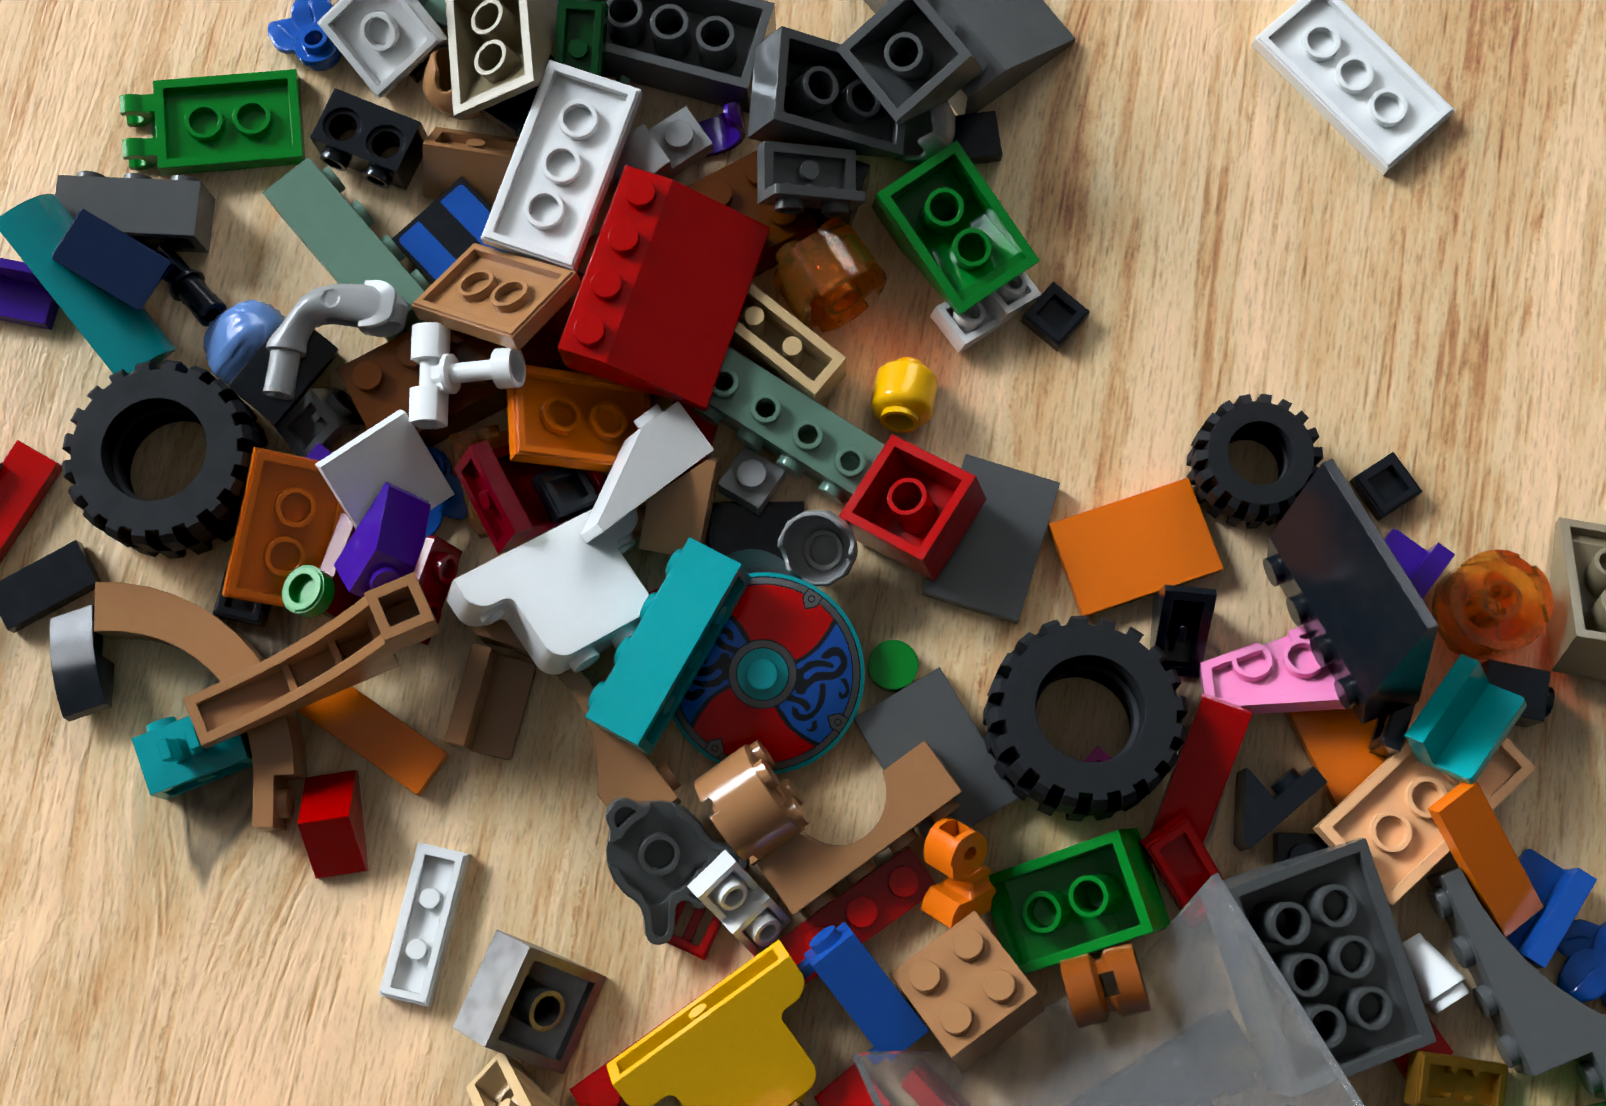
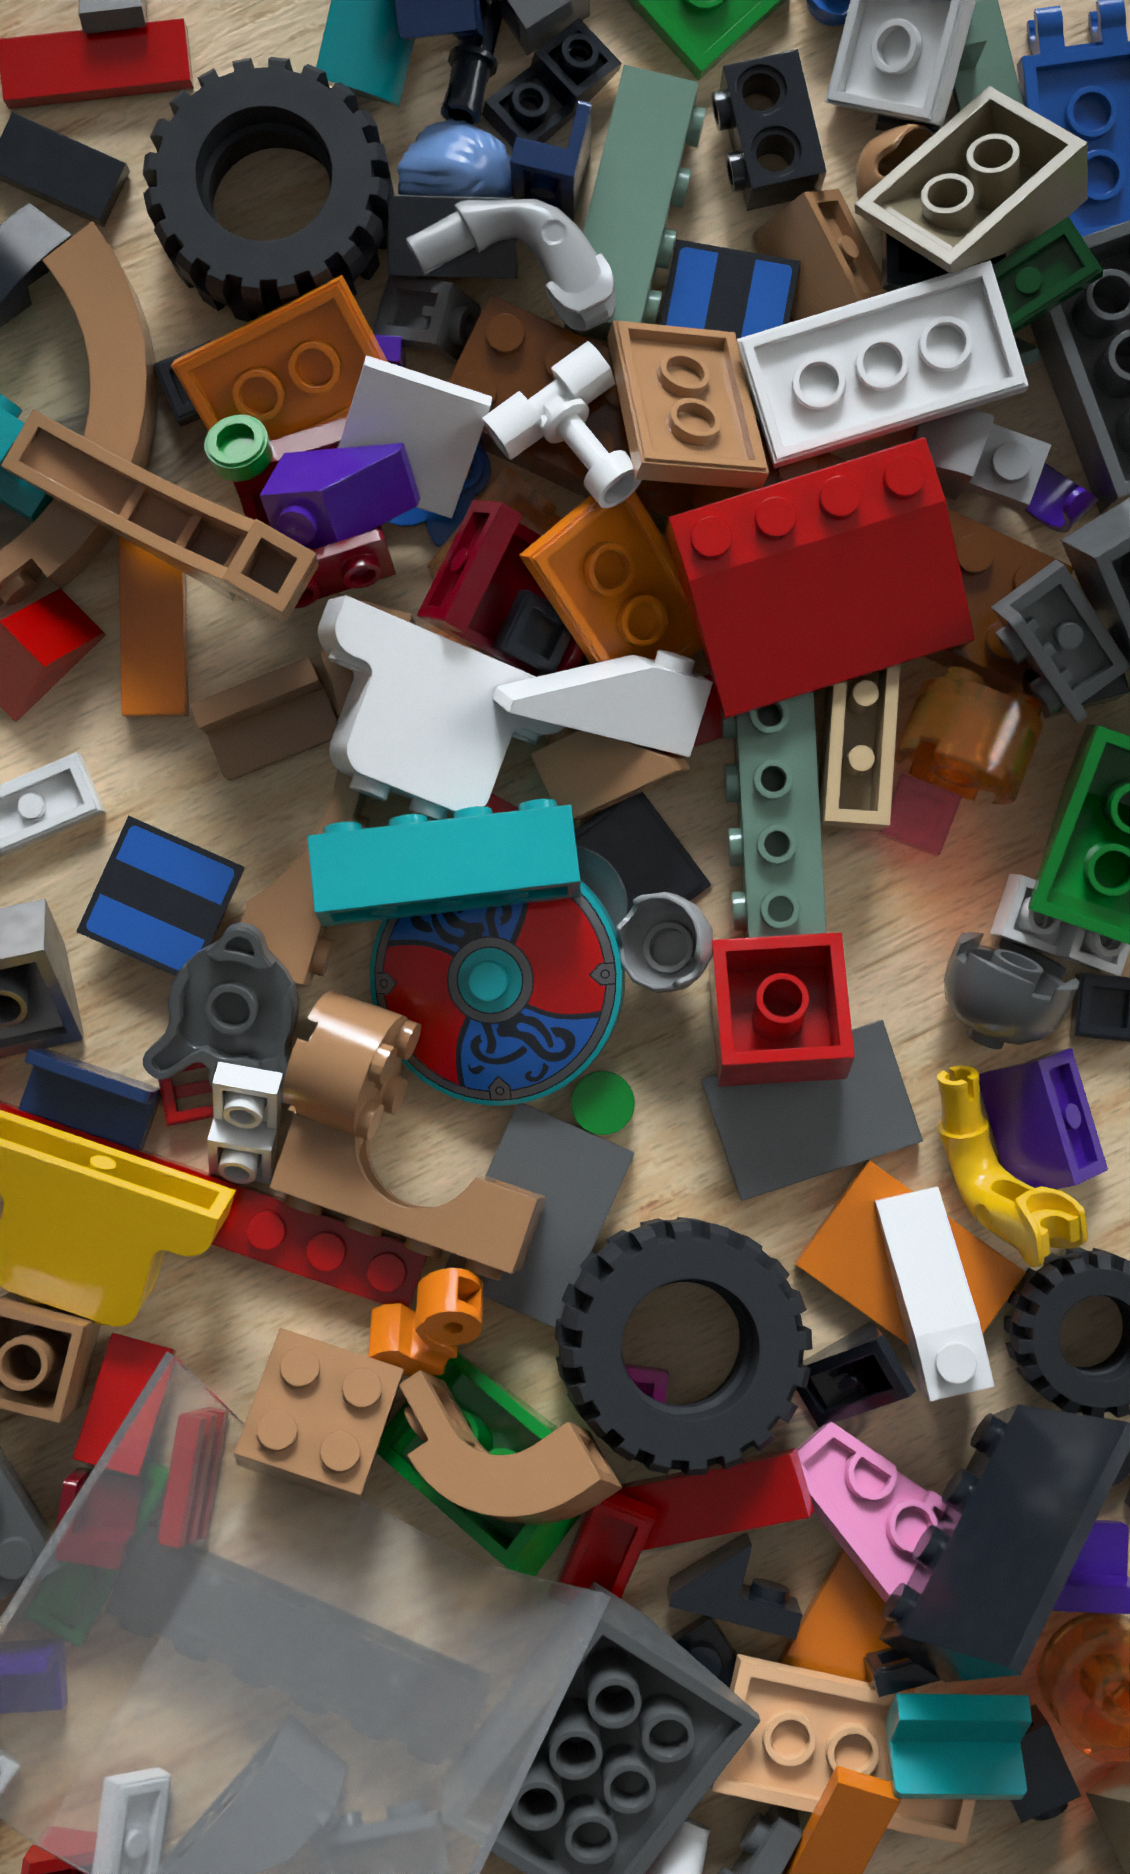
camera: 55 degrees right, 10 degrees up
light grey plate [717,446,786,516] -> none
blue brick [797,922,929,1068] -> none
yellow head [871,357,938,433] -> none
dark orange wheel [1060,942,1151,1029] -> none
none -> dark blue panel [18,1048,161,1151]
none -> piece [76,815,246,976]
none -> medium nougat arch [399,1370,622,1525]
none -> black slope [482,18,622,148]
none -> dark blue panel [510,100,592,222]
none -> white slope [874,1186,995,1401]
none -> clear pink tile [878,773,962,857]
none -> yellow piece [937,1065,1088,1267]
none -> dark grey cylinder [944,932,1079,1049]
none -> dark purple panel [979,1048,1108,1189]

